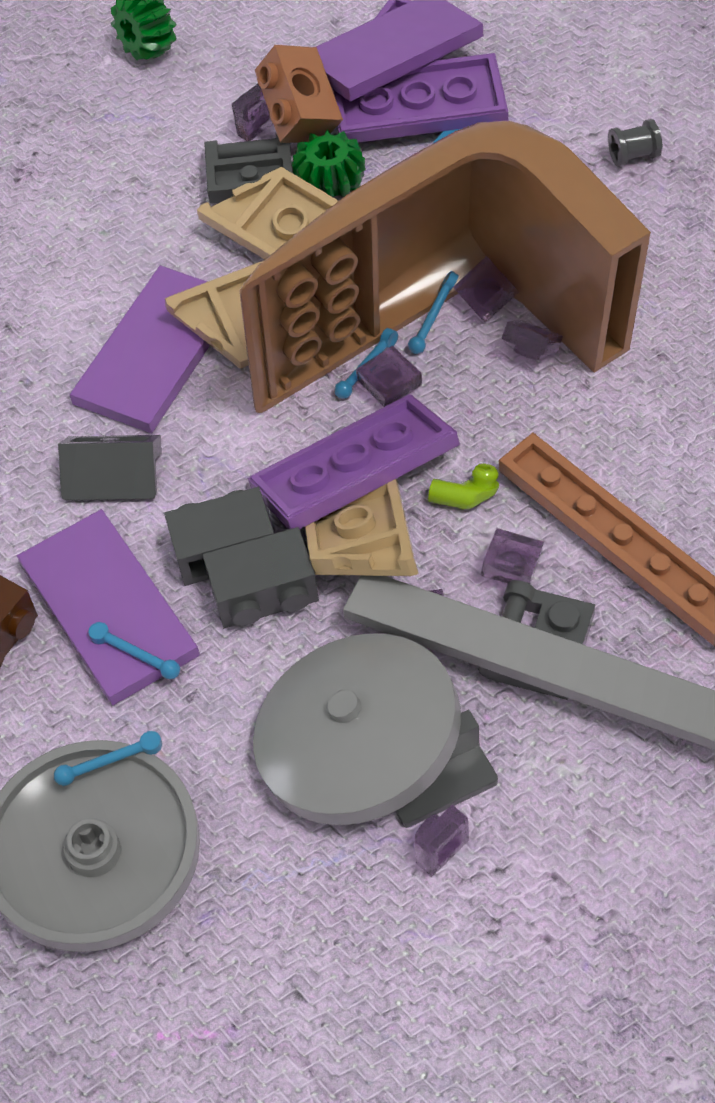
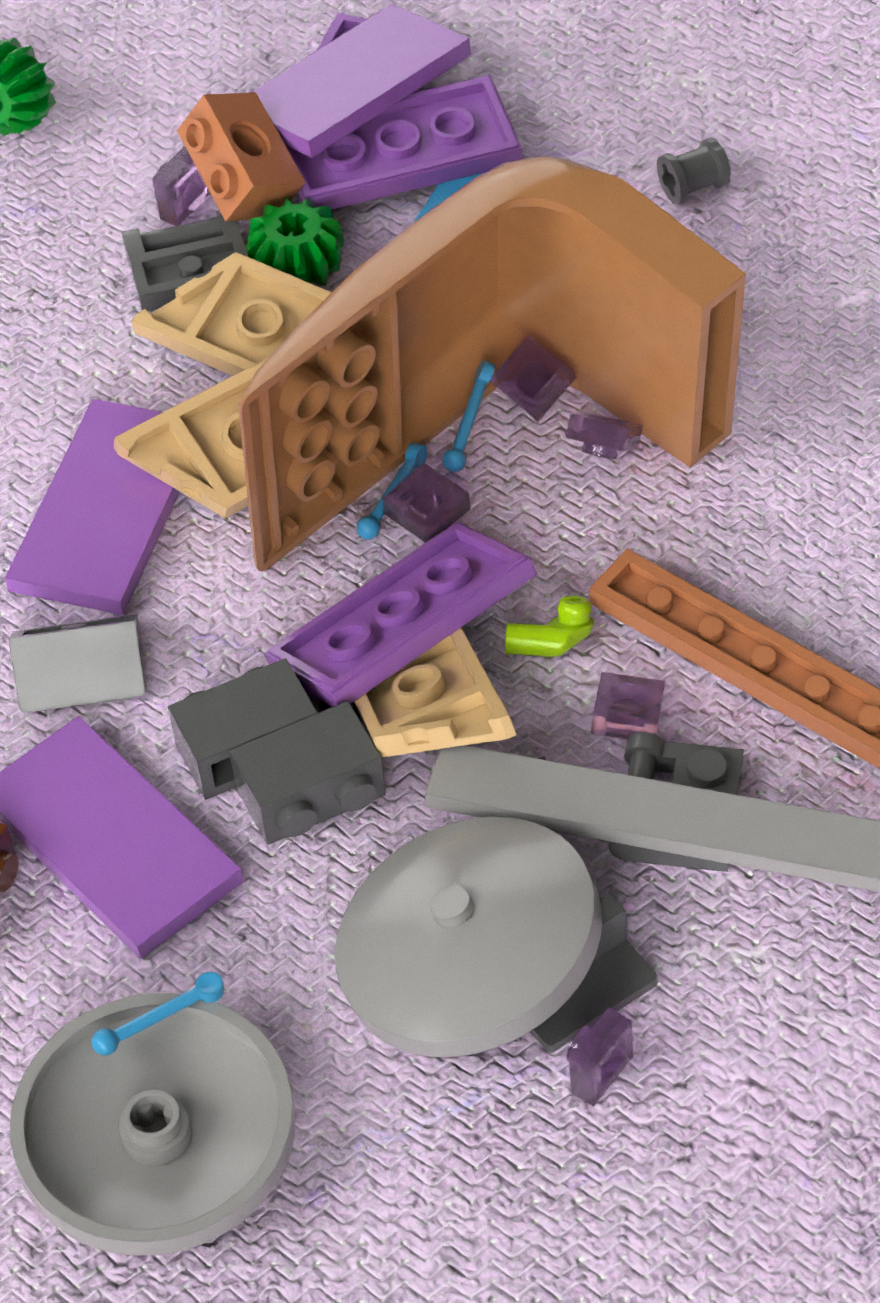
camera: 10 degrees left, 5 degrees down
dark azure hinge [88,622,180,680] -> none

